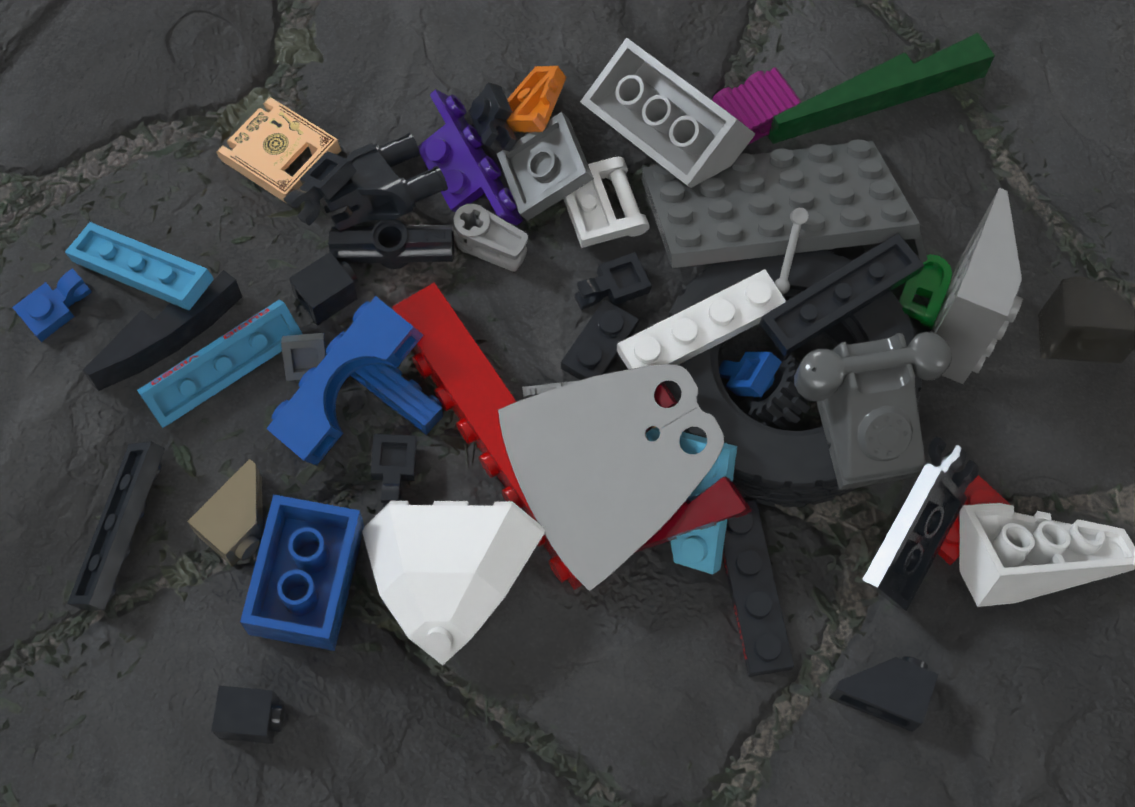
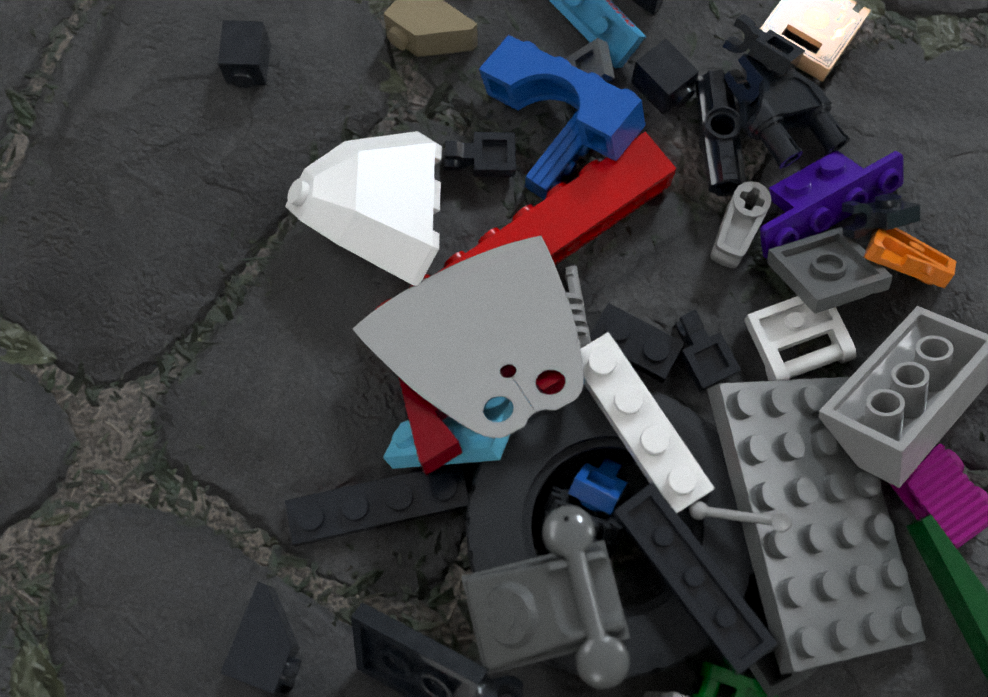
camera: 90 degrees right, 5 degrees up
blue brick [240,495,365,651] -> none

